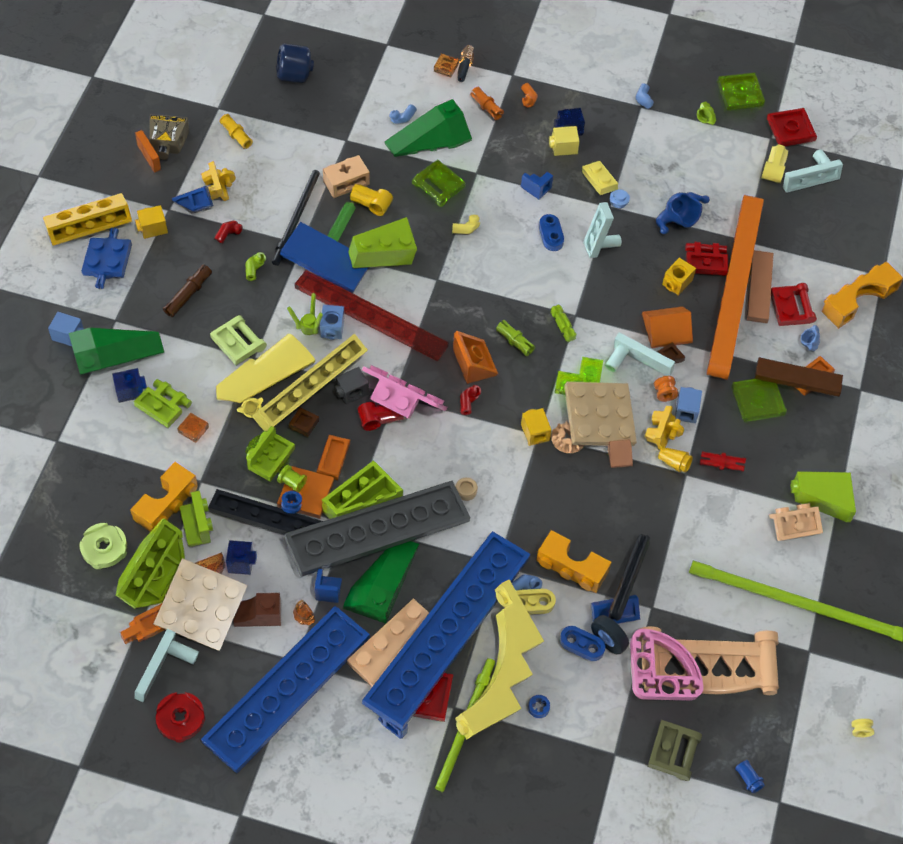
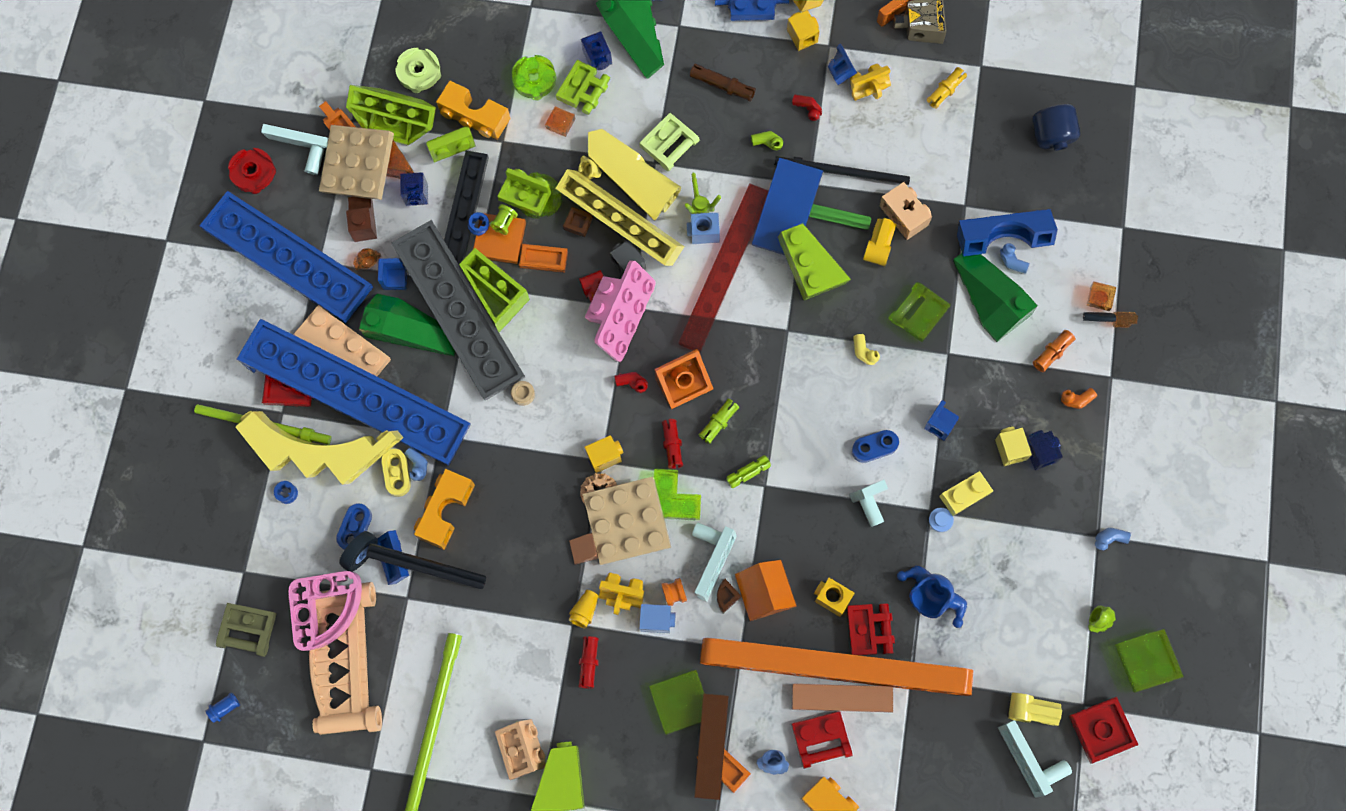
camera: 90 degrees right, 15 degrees up
none -> clear neon green plate [512,55,557,101]
none -> red pin [661,419,683,469]
none -> blue arch [957,209,1058,256]

